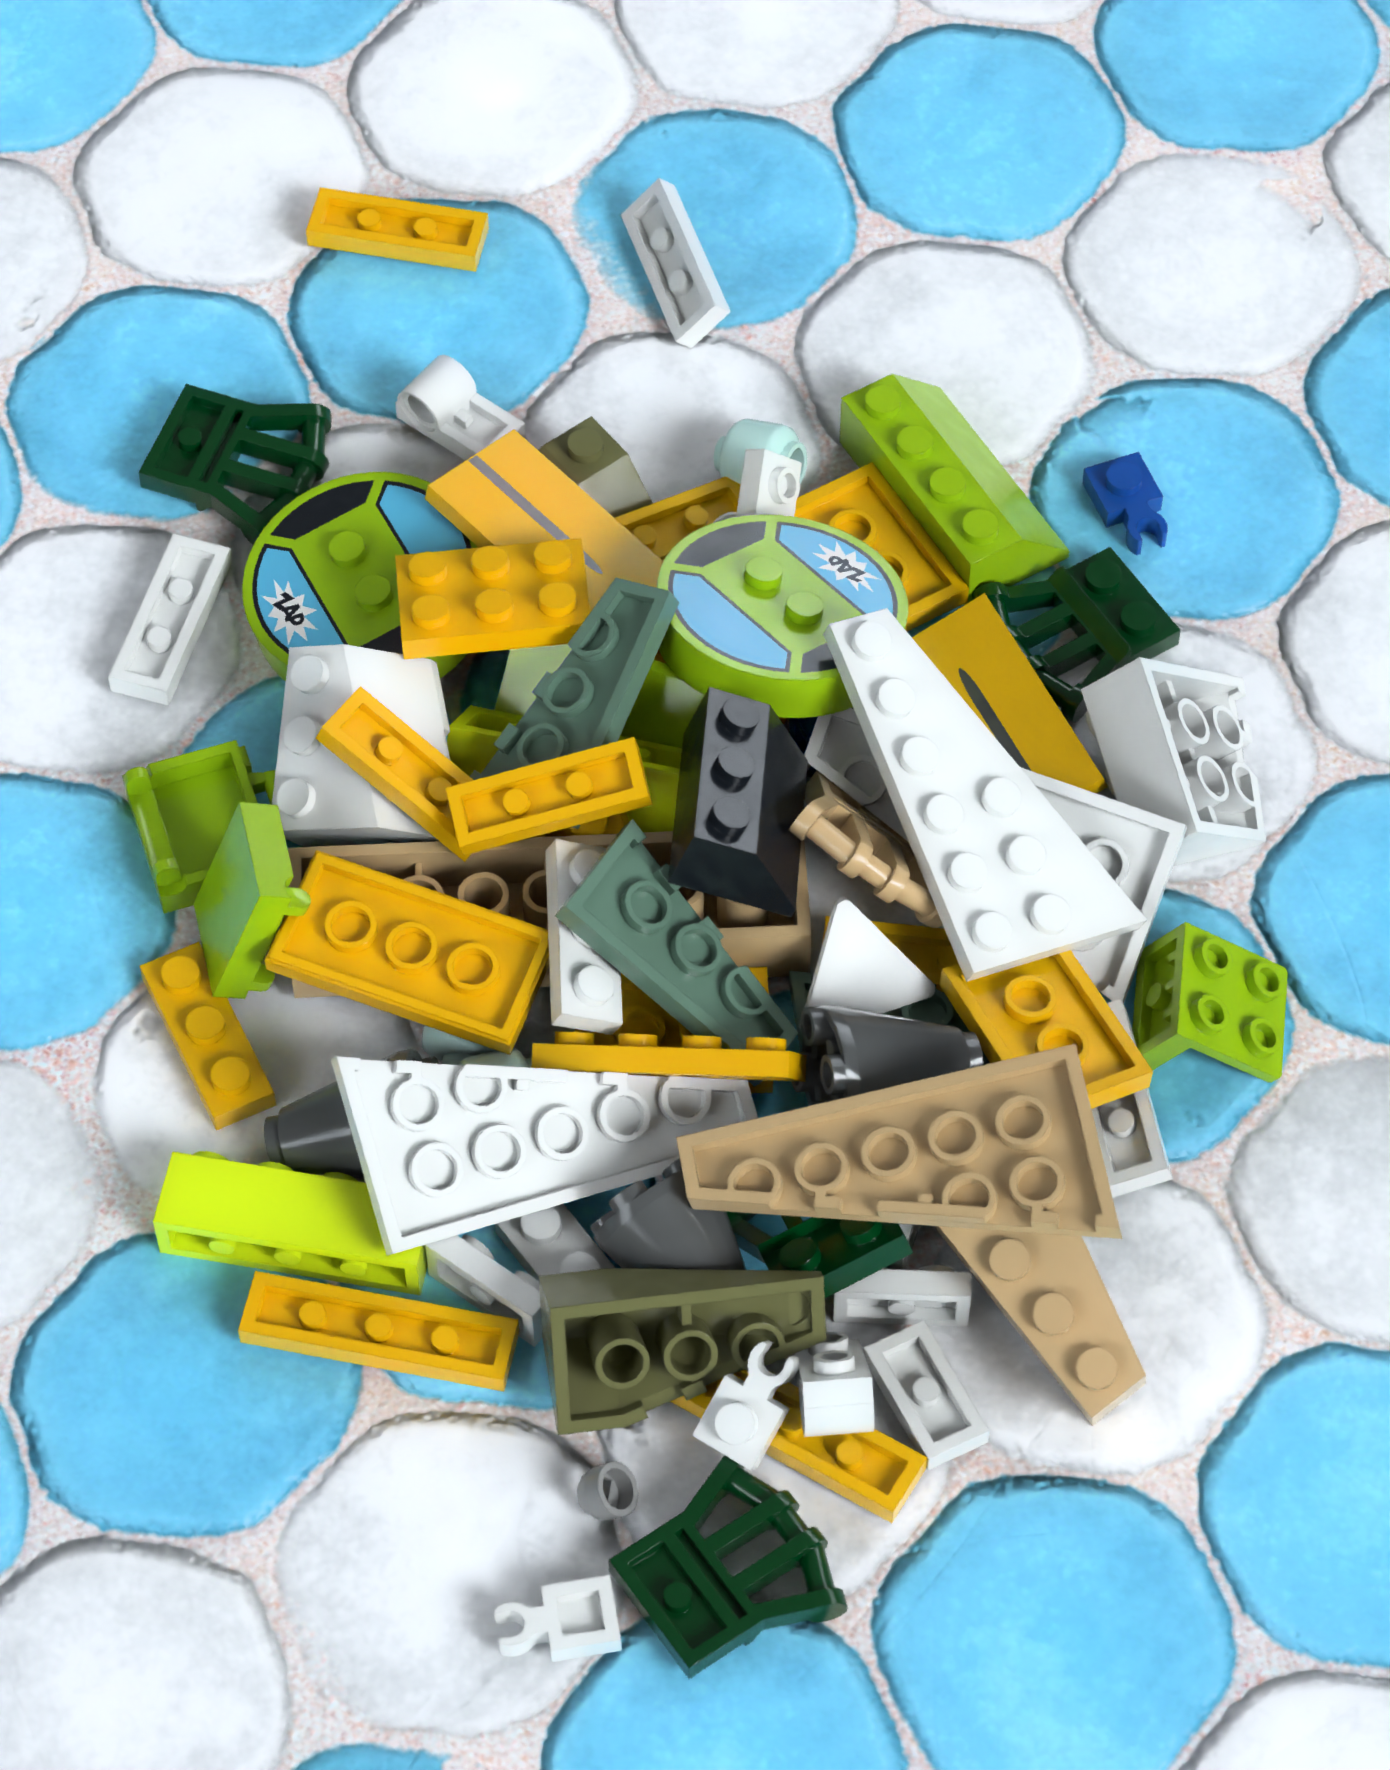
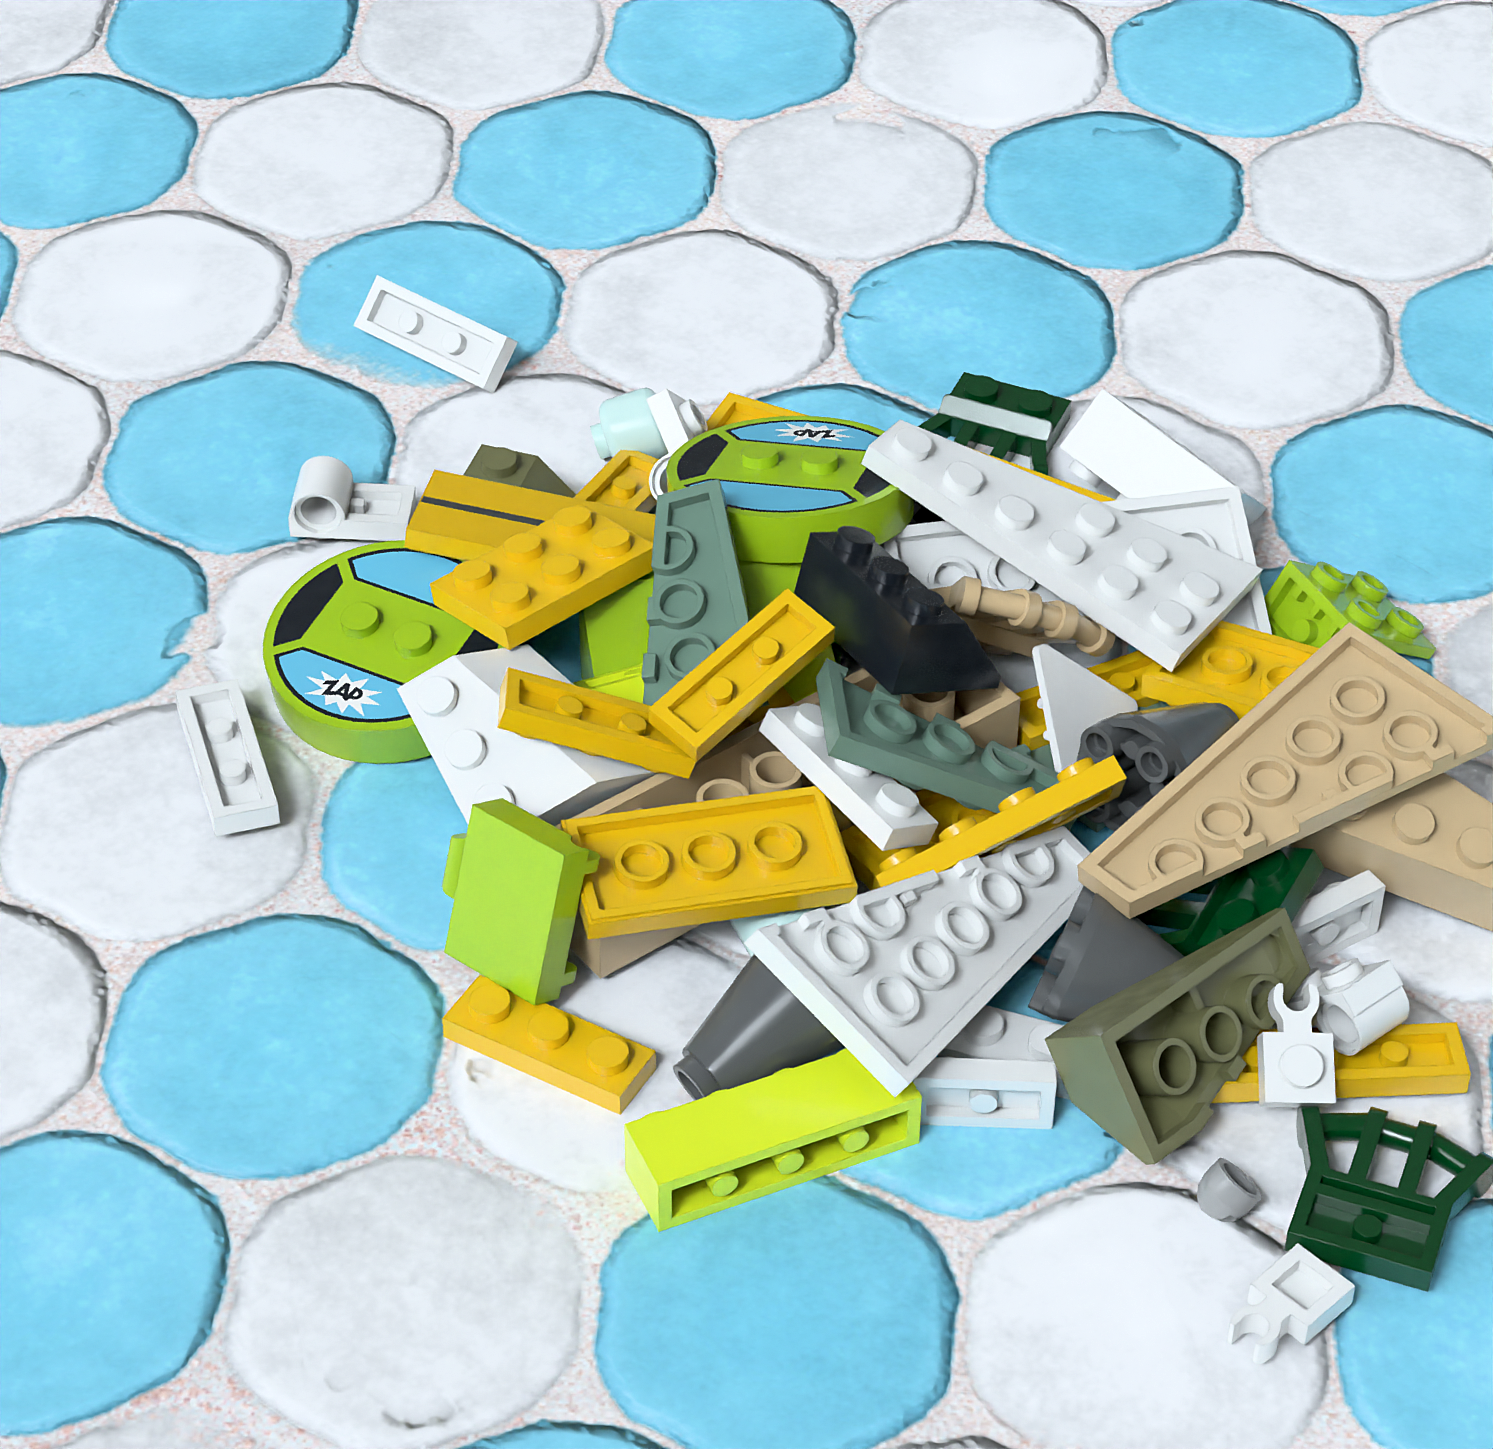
camera: 35 degrees left, 15 degrees down
lime piece [122,740,276,914] -> none
dark green plate [138,384,332,545] -> none
yellow plate [238,1271,520,1392] -> none
yellow plate [306,187,489,272] -> none
lime slope [839,374,1069,605] -> none
white plate [864,1320,989,1471] -> none
blue plate [1082,452,1168,555] -> none

